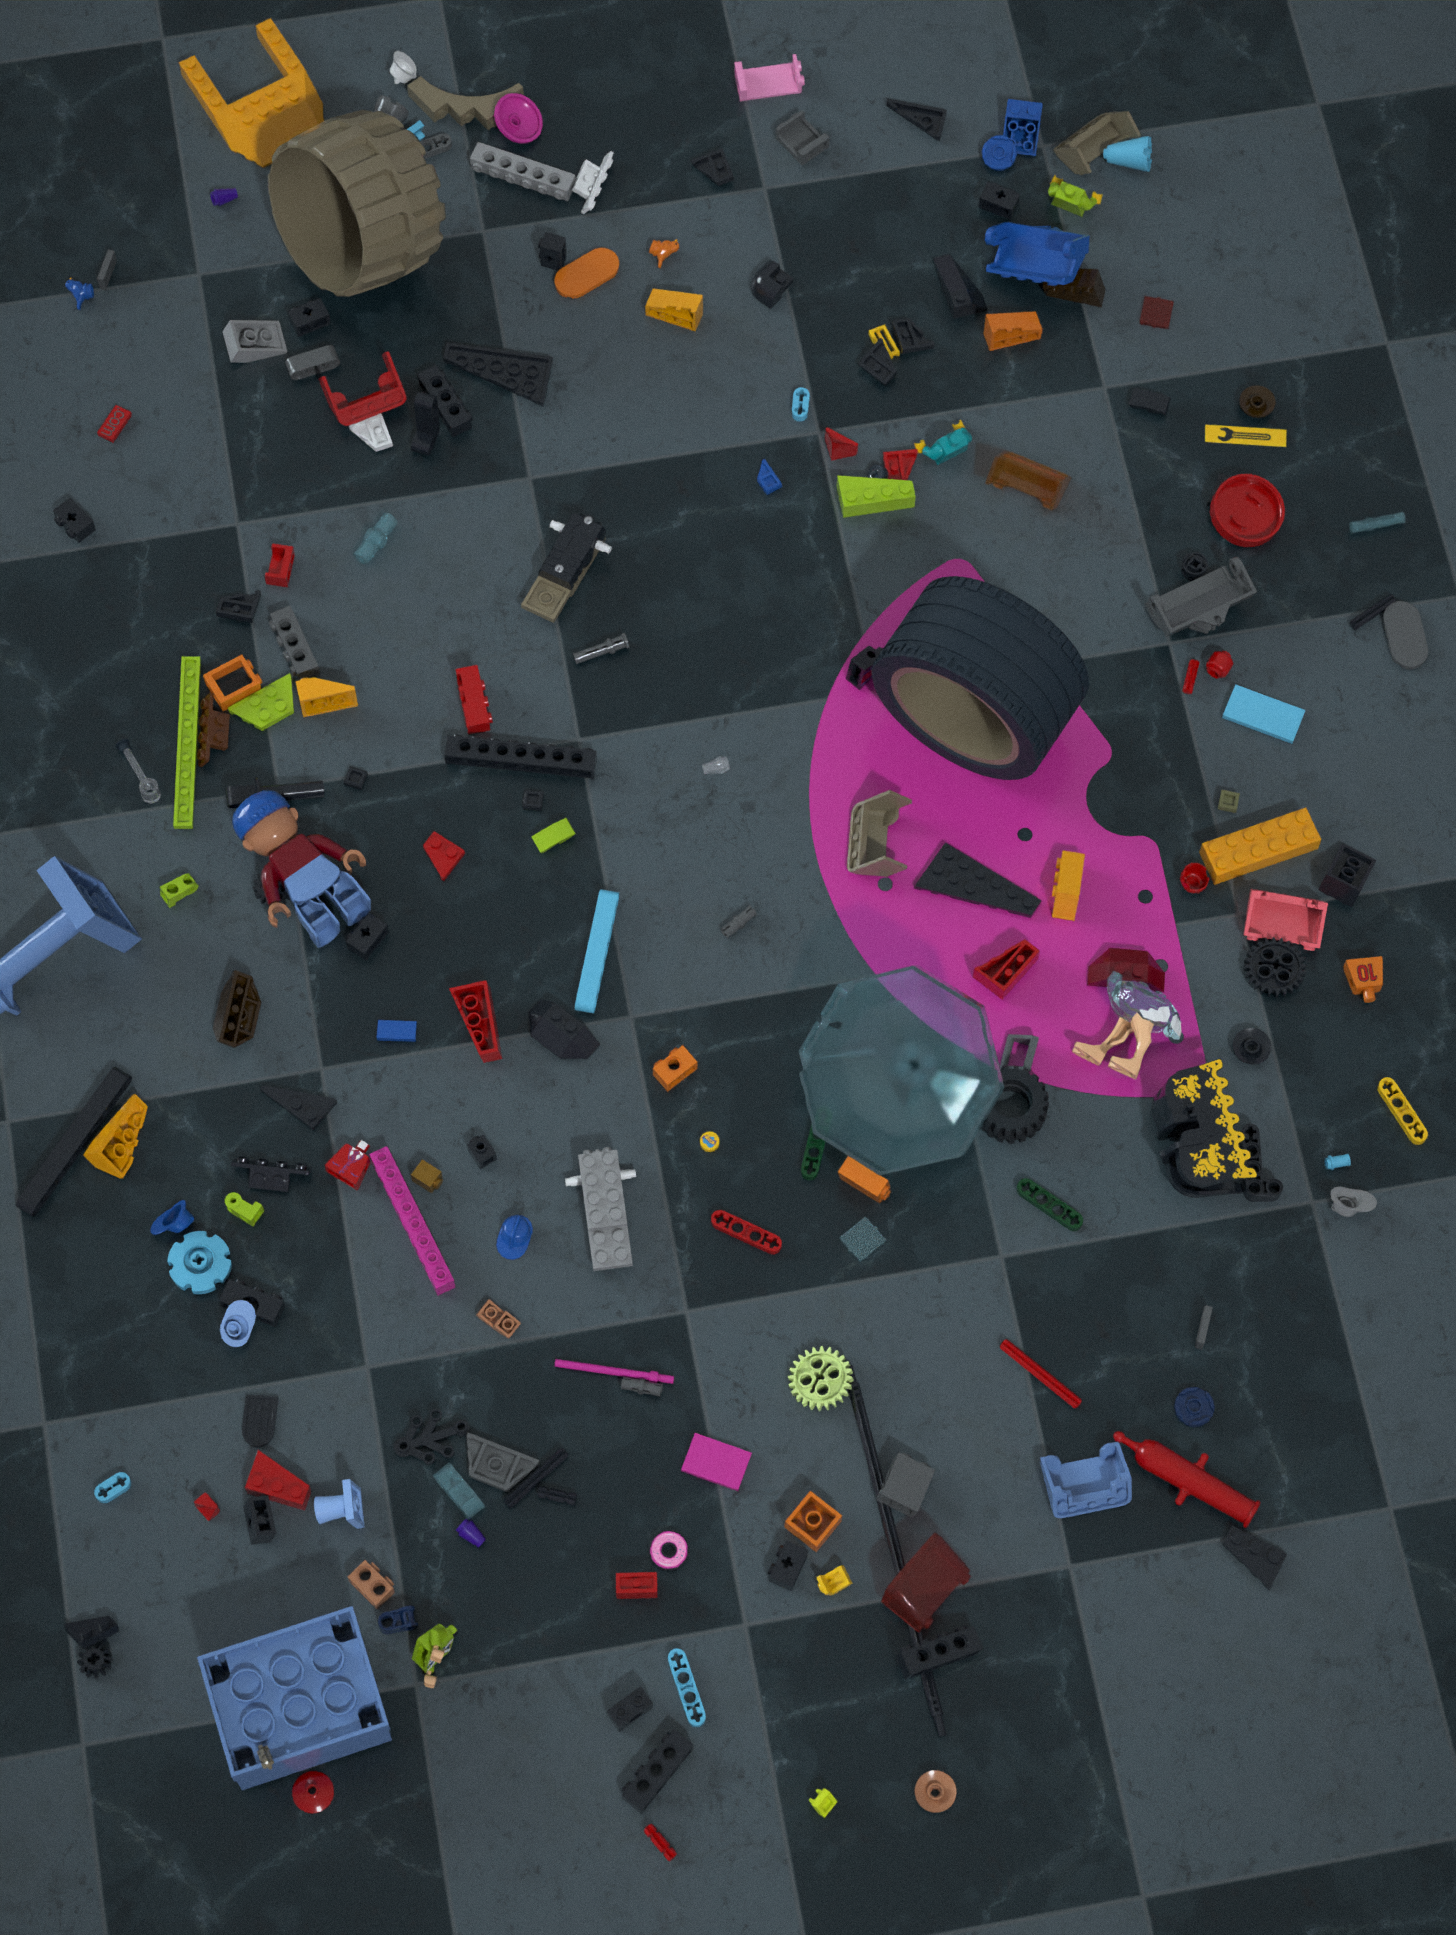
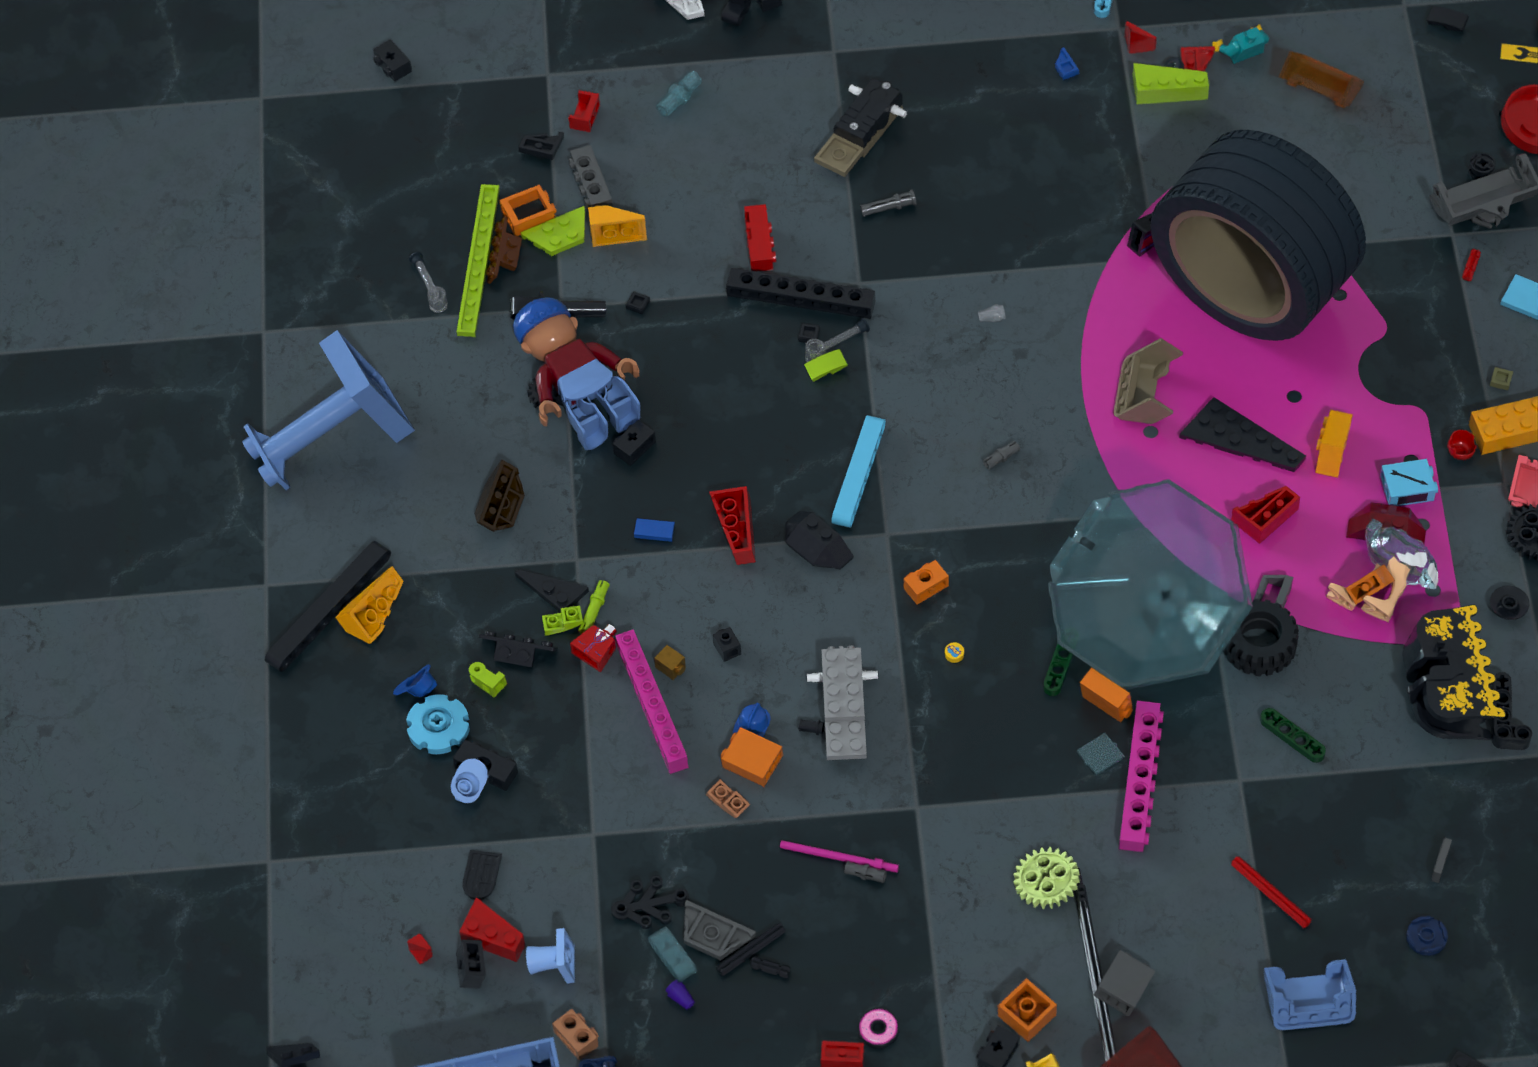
camera: 10 degrees right, 10 degrees down
medium azure beam [94,1472,131,1503] -> none
lime leg [160,873,199,908] -> none
red wing [423,831,465,881] -> none
dark pink tile [681,1433,752,1491] -> none
red beam [711,1210,782,1254] -> none
red piece [1113,1431,1261,1528] -> none
red head [1206,651,1234,679] -> none
none -> lime slope [542,606,583,636]
none -> lime pin [578,580,610,634]
none -> orange brick [720,727,783,787]
none -> black pin [799,719,825,735]
none -> clear piece [805,318,870,362]
none -> dark pink brick [1119,701,1164,852]
none -> orange brick [1345,564,1395,605]
none -> medium azure brick [1380,459,1438,506]

